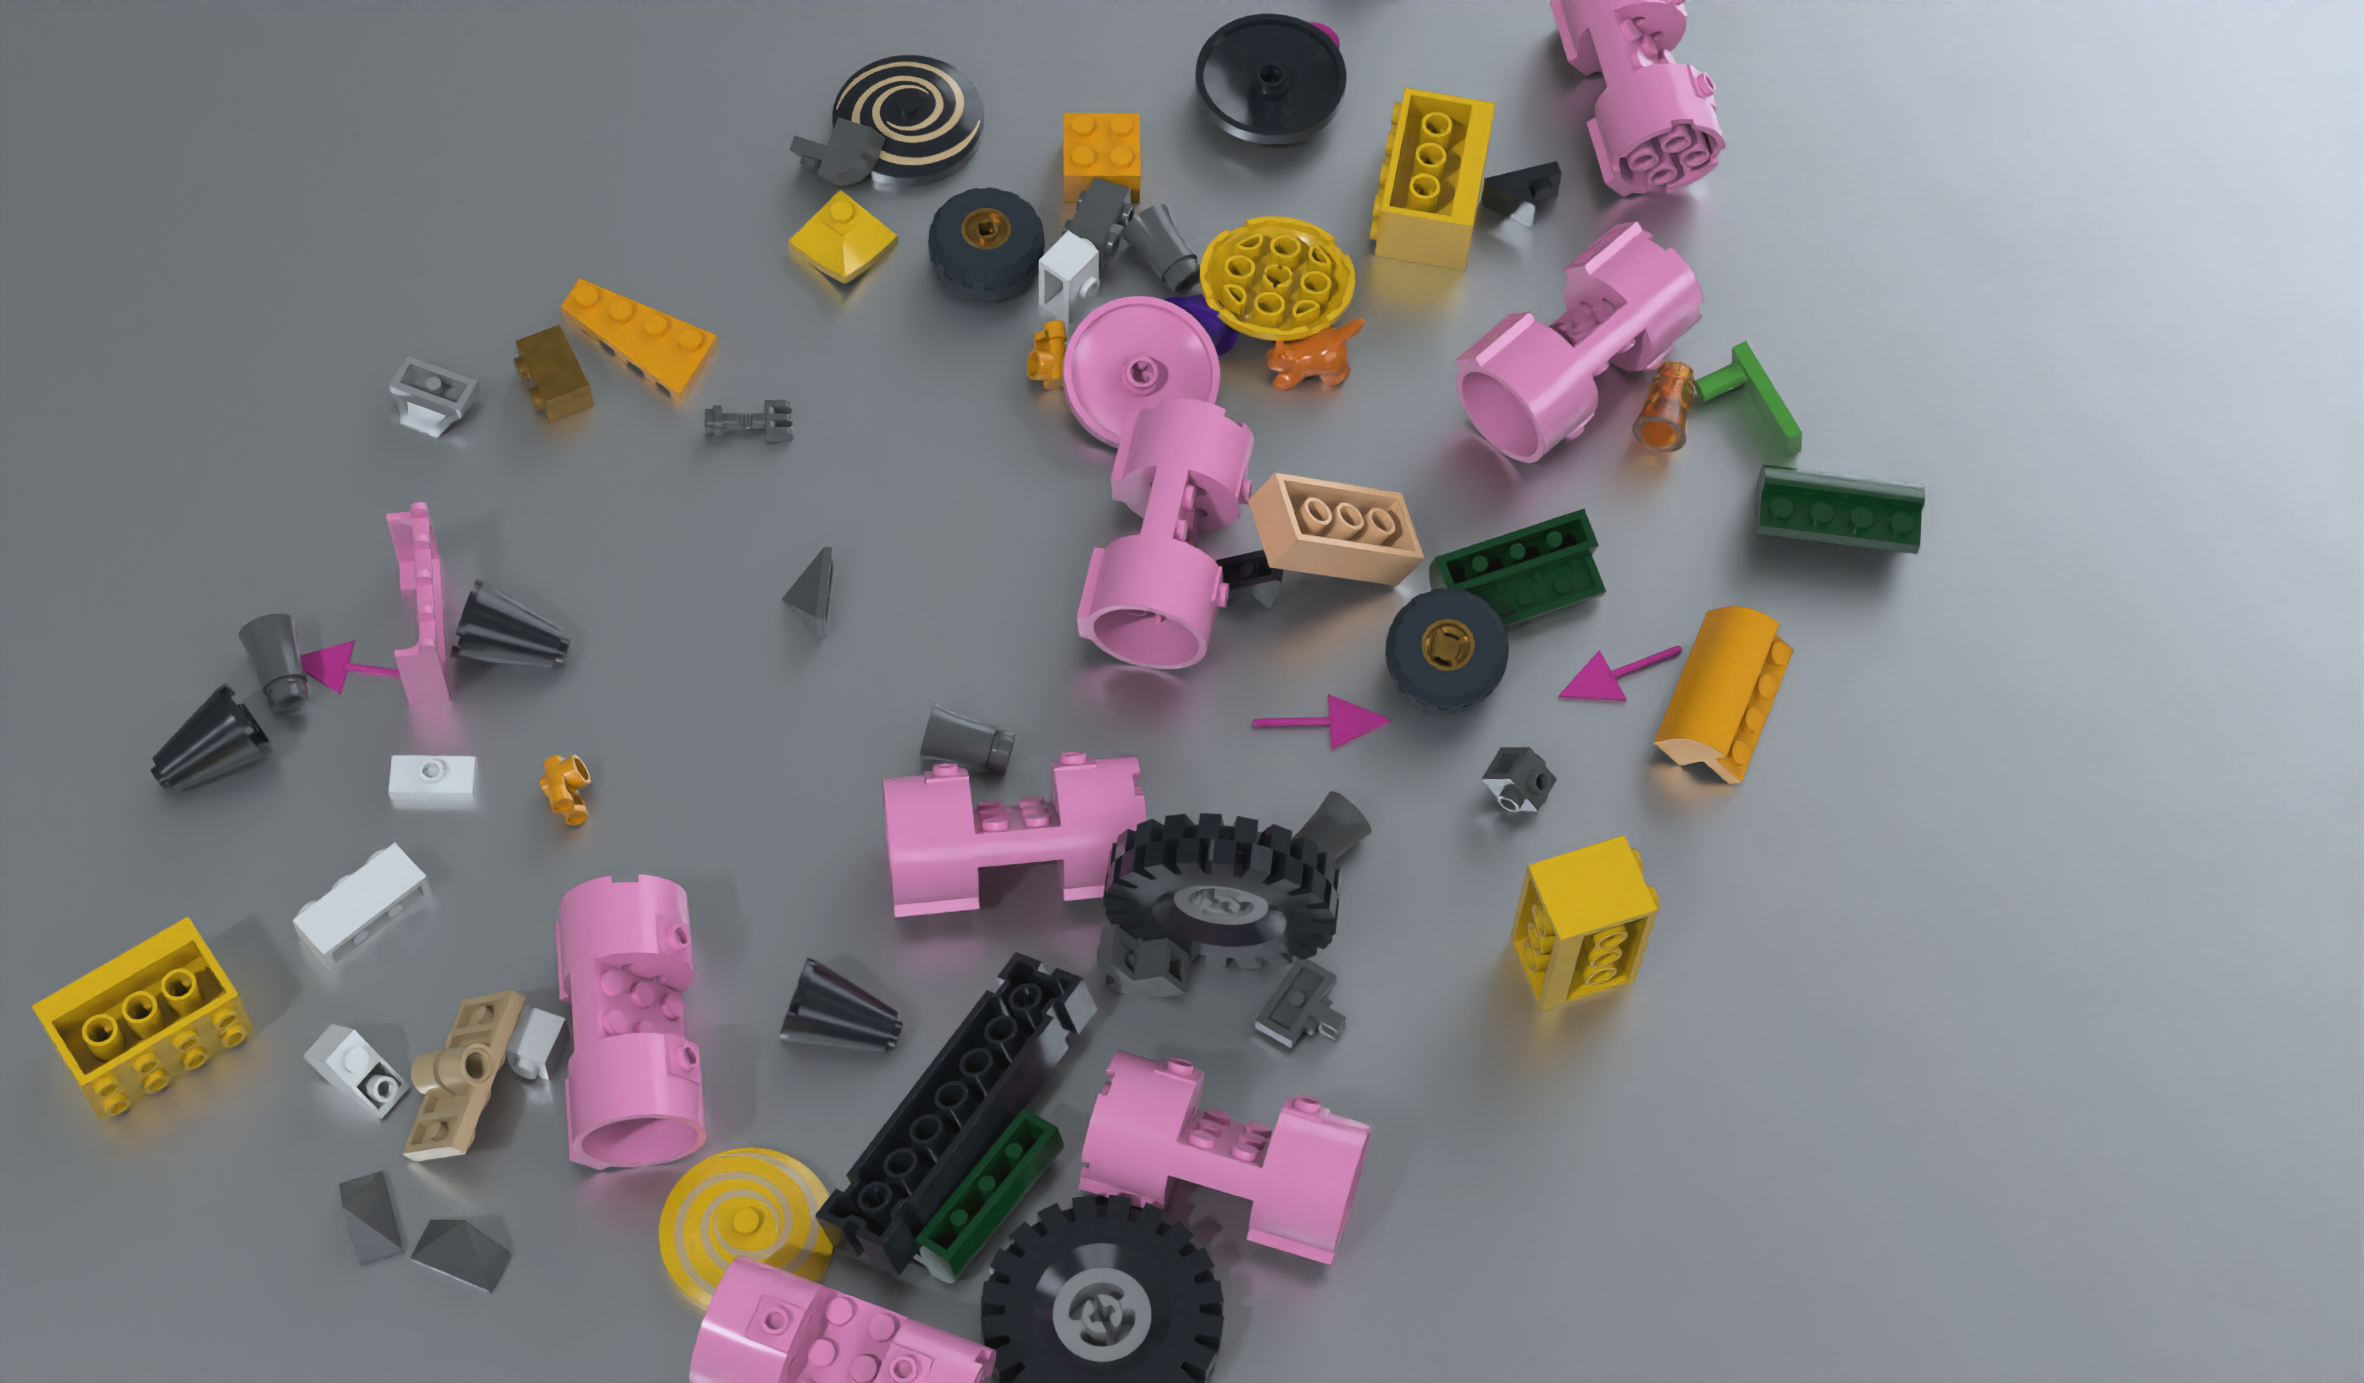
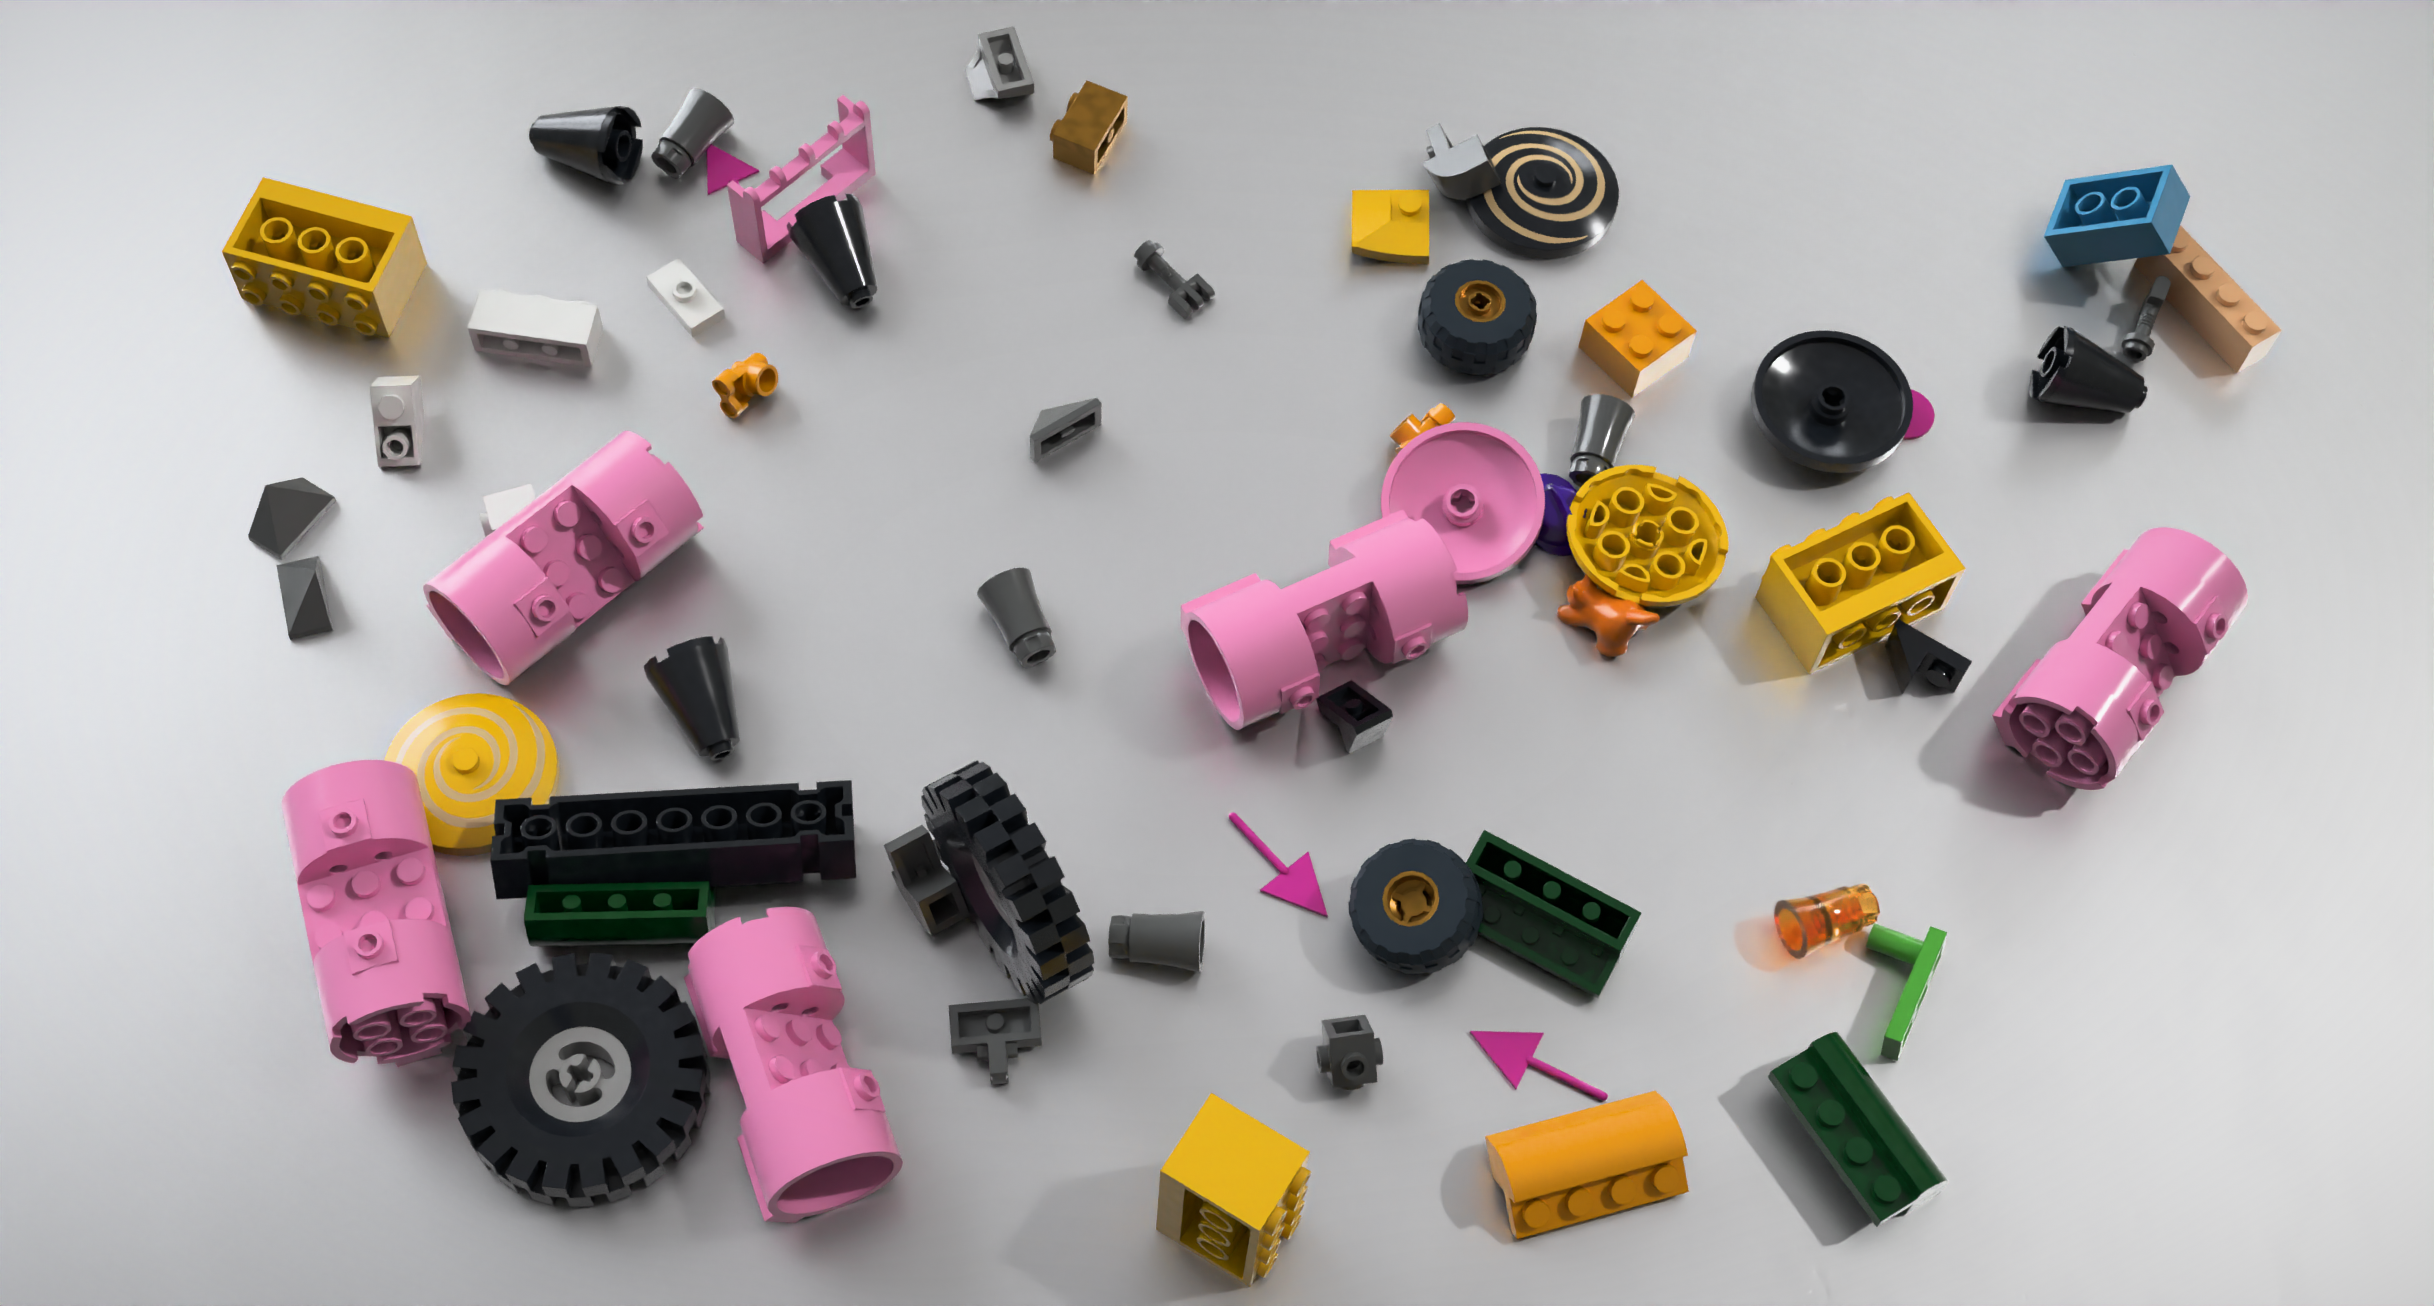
camera: 50 degrees right, 0 degrees up
tan plate [402,990,525,1162] -> none
light orange wing [560,278,718,403] -> none
bright pink cylinder [882,751,1147,917] -> none
white brick [1039,230,1100,325] -> none
dark grey brick [1061,177,1135,269] -> none
light nougat brick [1248,472,1425,586] -> none
bright pink cylinder [1455,221,1704,463] -> none

